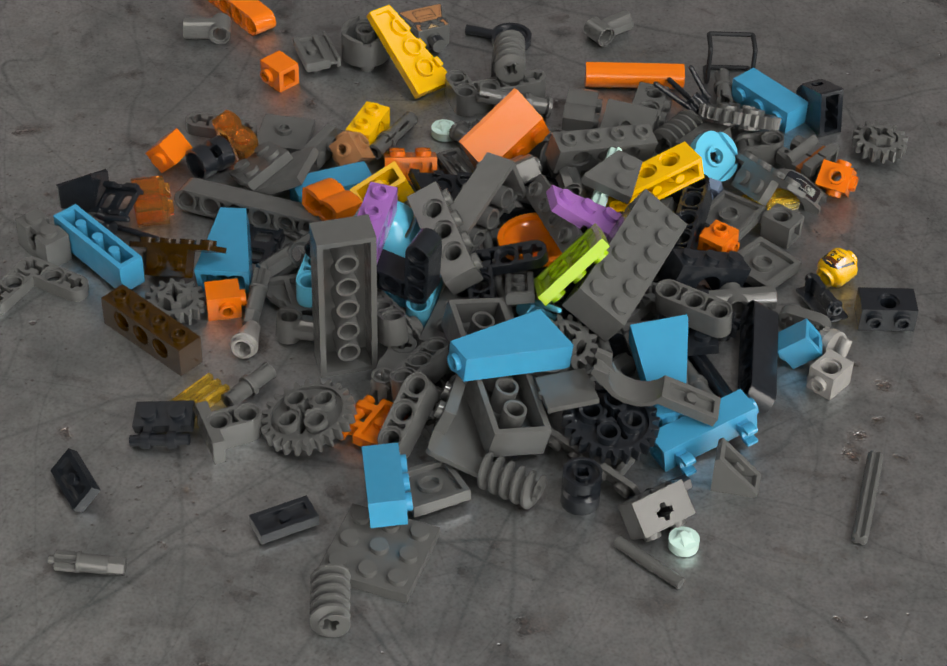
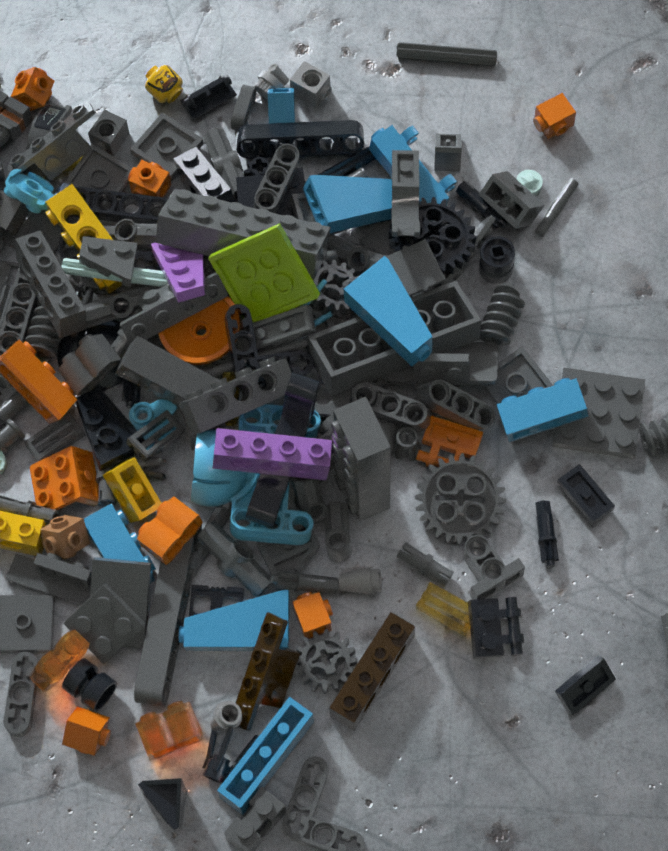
camera: 95 degrees left, 25 degrees up
black piece [87,181,144,218] -> none
black brick [854,287,919,332] -> none
none -> light grey cone [210,701,242,732]
none -> orange brick [533,93,576,139]
none -> black piece [535,500,559,568]

